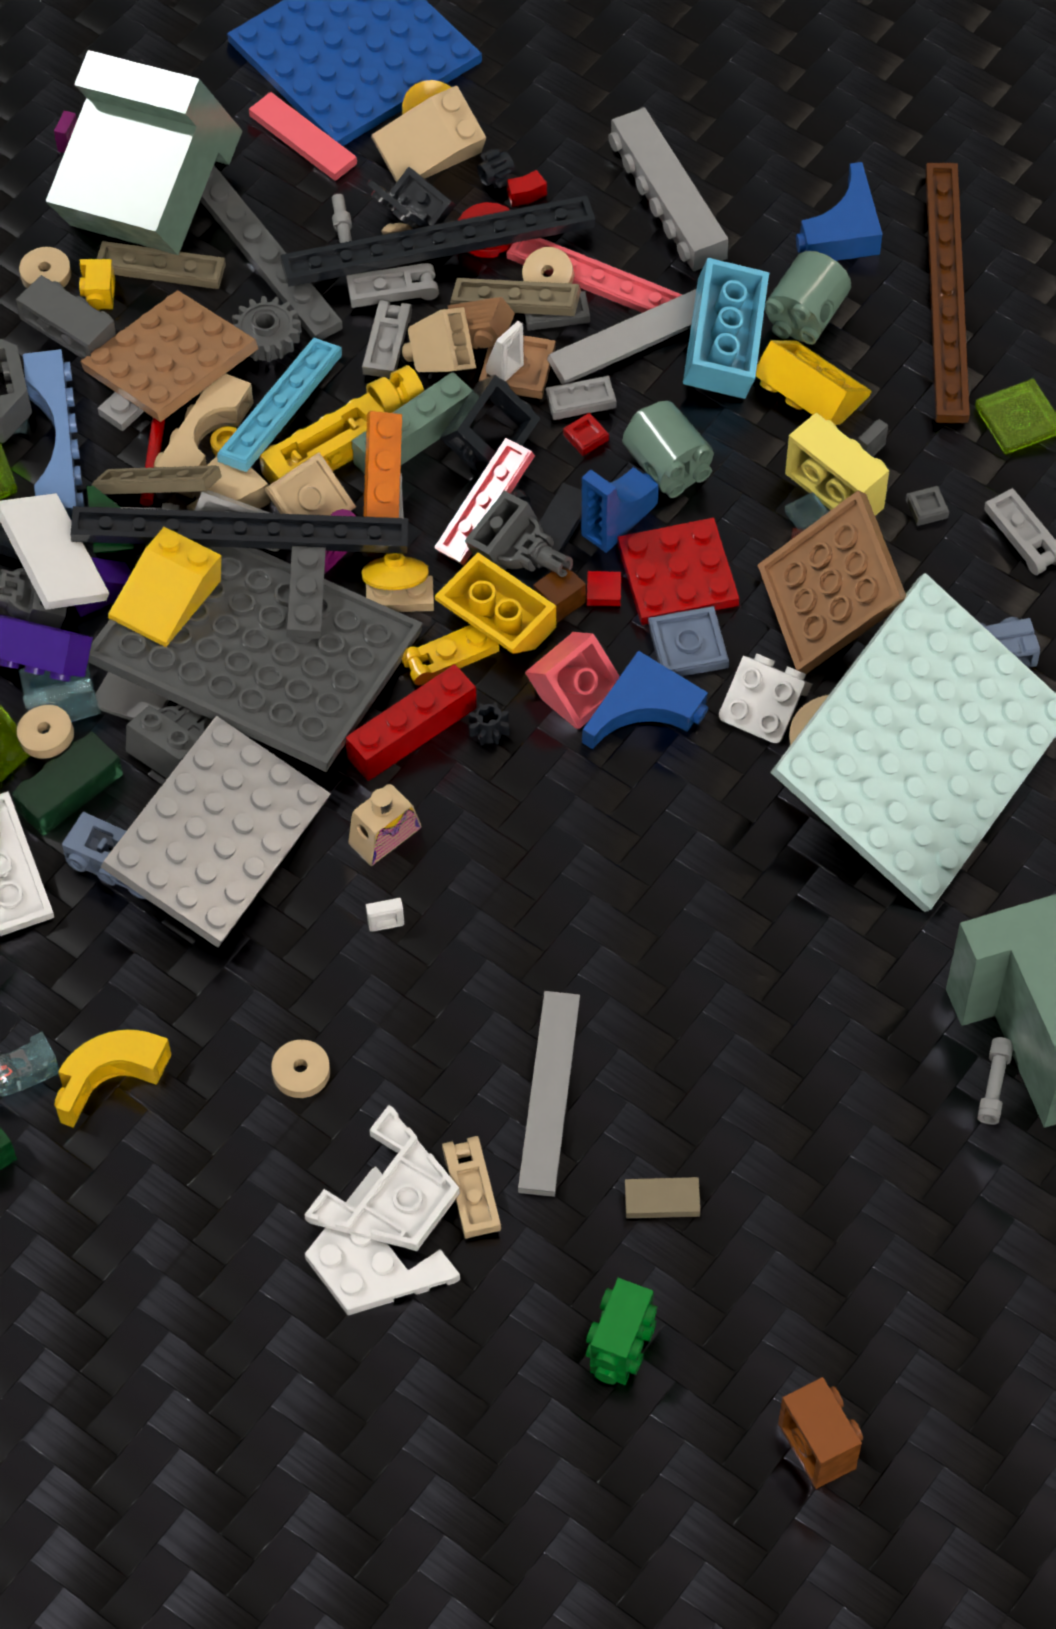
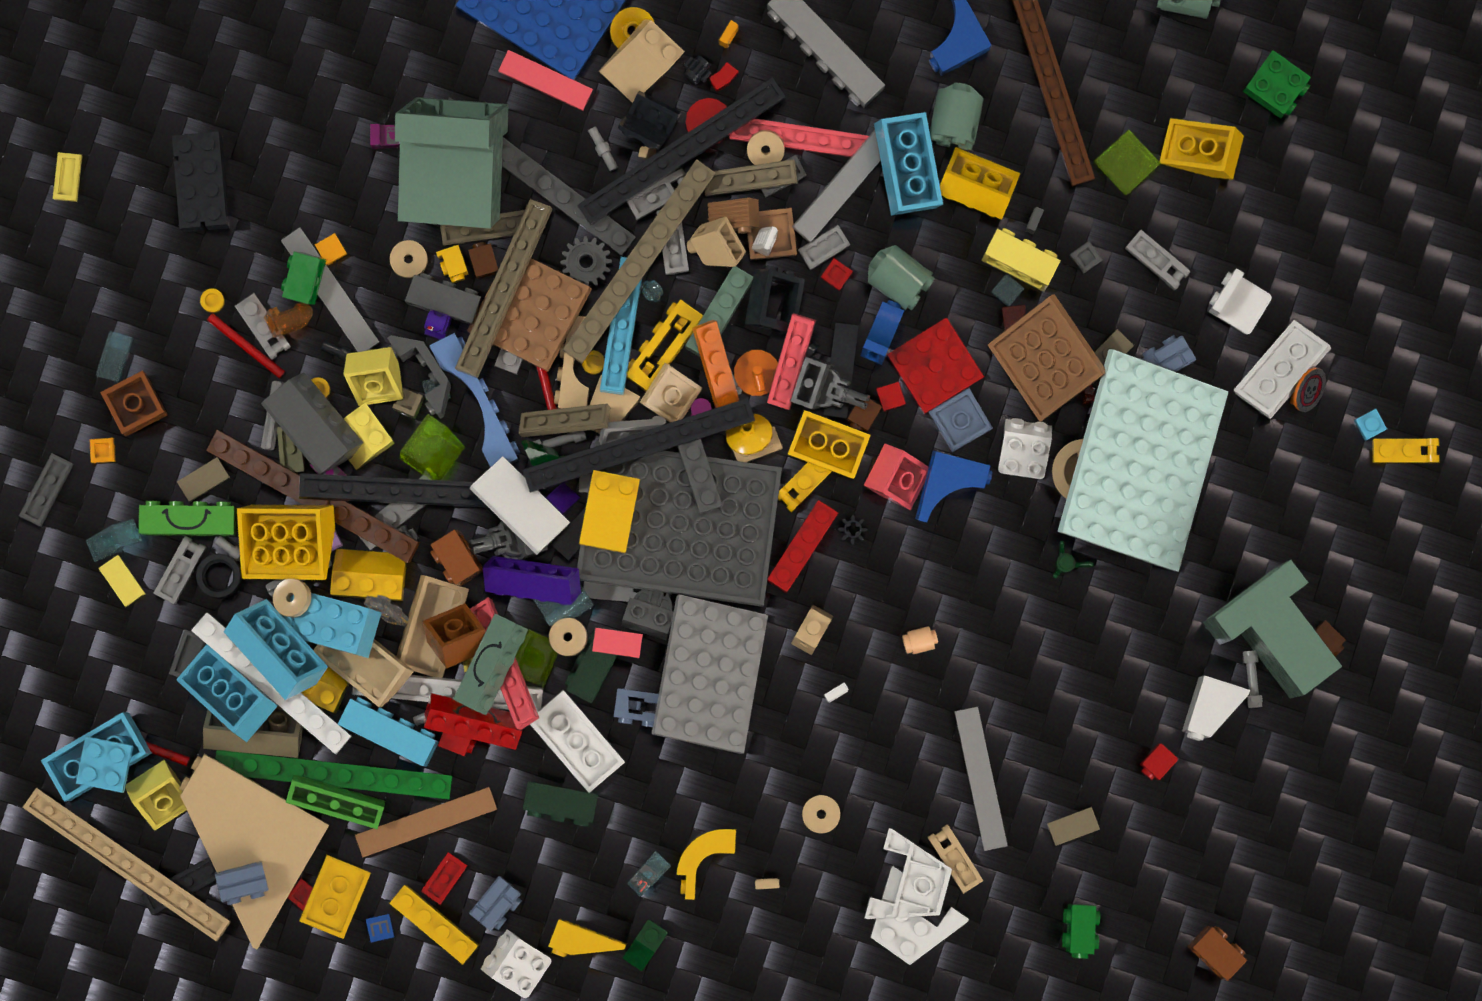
camera: 25 degrees left, 25 degrees up
yellow wheel [366,365,424,413] -> none
none -> dark purple leg [424,309,452,340]
none -> dark tan tile [455,199,553,378]
none -> reddish brown brick [468,242,499,280]
none -> dark tan plate [563,159,716,364]
none -> coral tile [592,628,643,658]
none -> clear light blue plate [642,279,663,302]
none -> light orange tile [719,20,738,48]
none -> orange shield [734,350,778,396]
none -> tan tile [755,878,779,889]
none -> light nougat brick [902,626,938,655]
none -> dark green plant [1053,541,1093,578]
none -> red brick [1140,743,1178,781]
none -> white slope [1182,676,1250,741]

